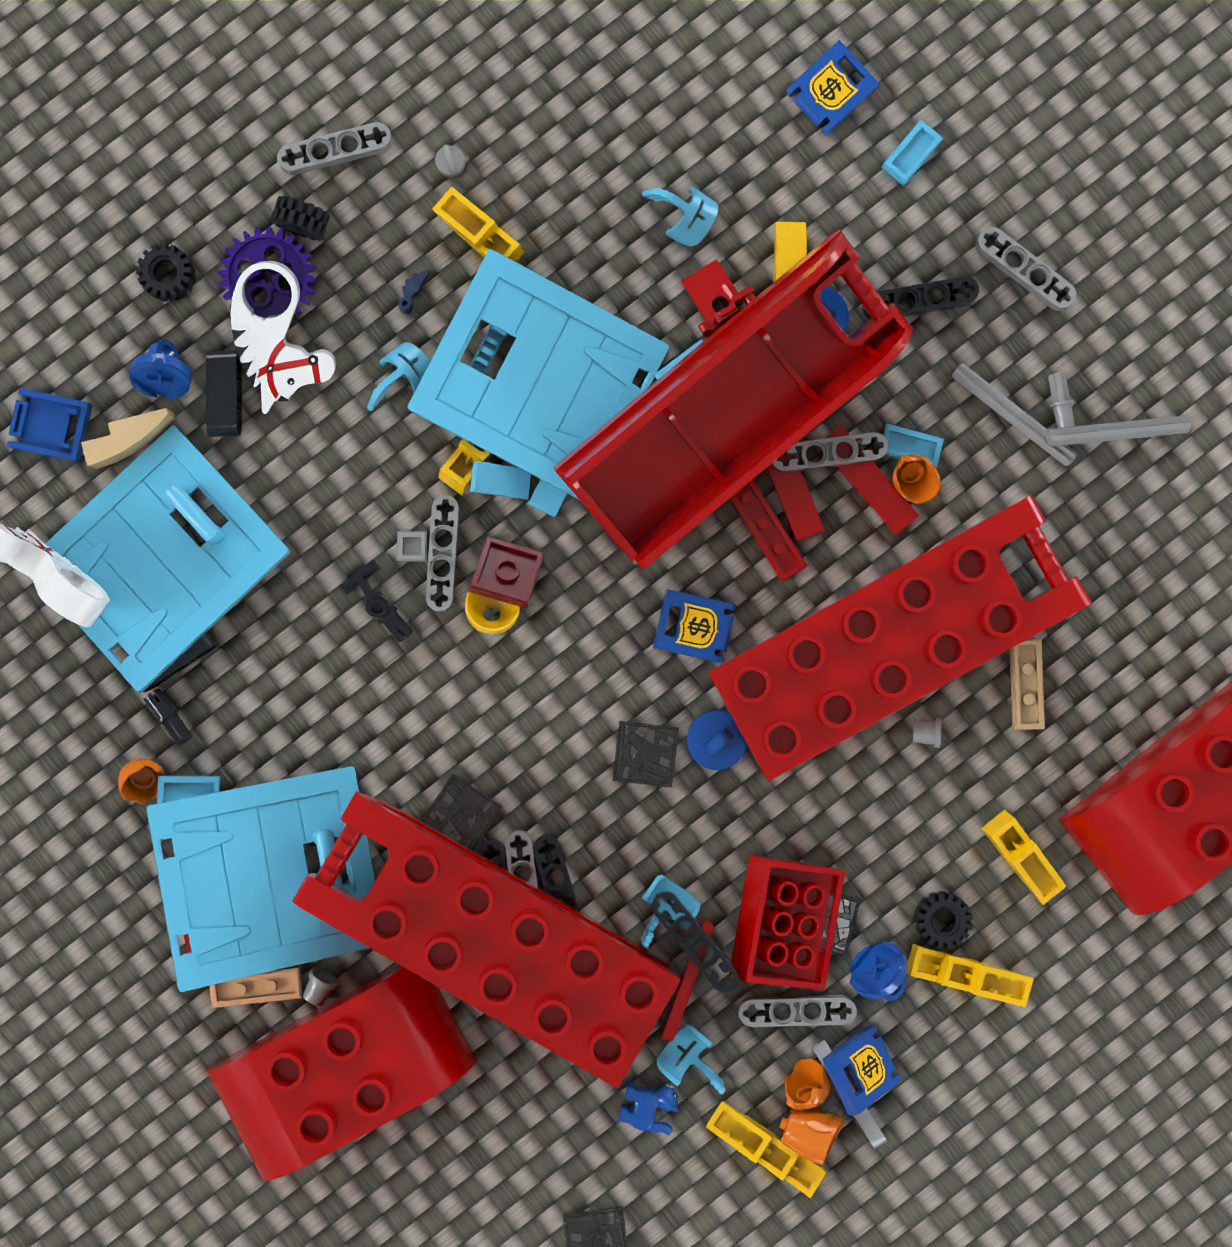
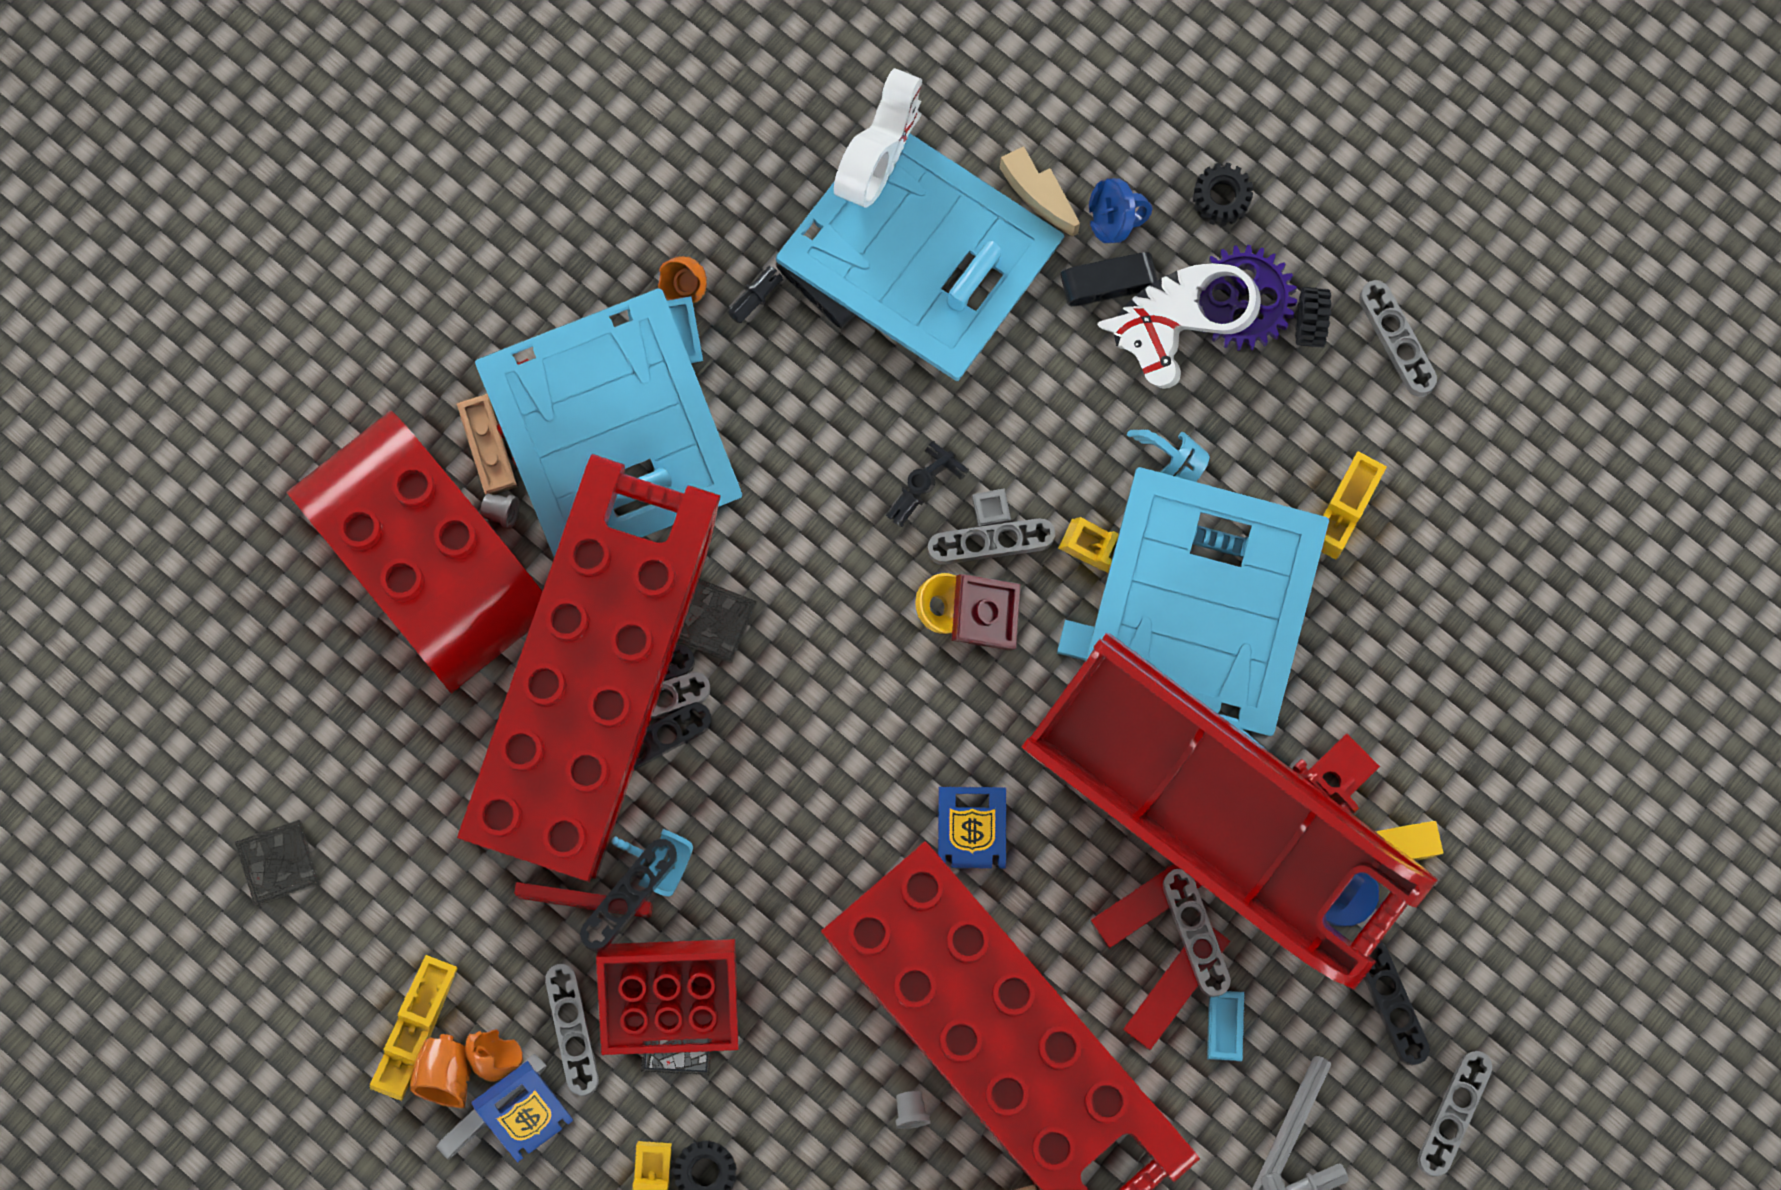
camera: 80 degrees right, 10 degrees down
blue container [7,388,93,463] -> none
dark blue piece [398,270,430,314] -> none
light grey tile [435,144,466,178] -> none
medium azure tile [470,461,531,500] -> none
clear smoke tile [612,720,679,787] -> none
blue animal [618,1080,679,1135] -> none
medium azure helmet [642,186,718,246] -> none
medium azure helmet [657,1024,725,1095] -> none
blue tile [687,710,747,770] -> none
red tile [729,480,807,583] -> none
blue container [786,40,880,136] -> none
blue tile [849,941,908,1001] -> none
medium azure tile [881,120,944,186] -> none
orange hair [892,454,941,504] -> none

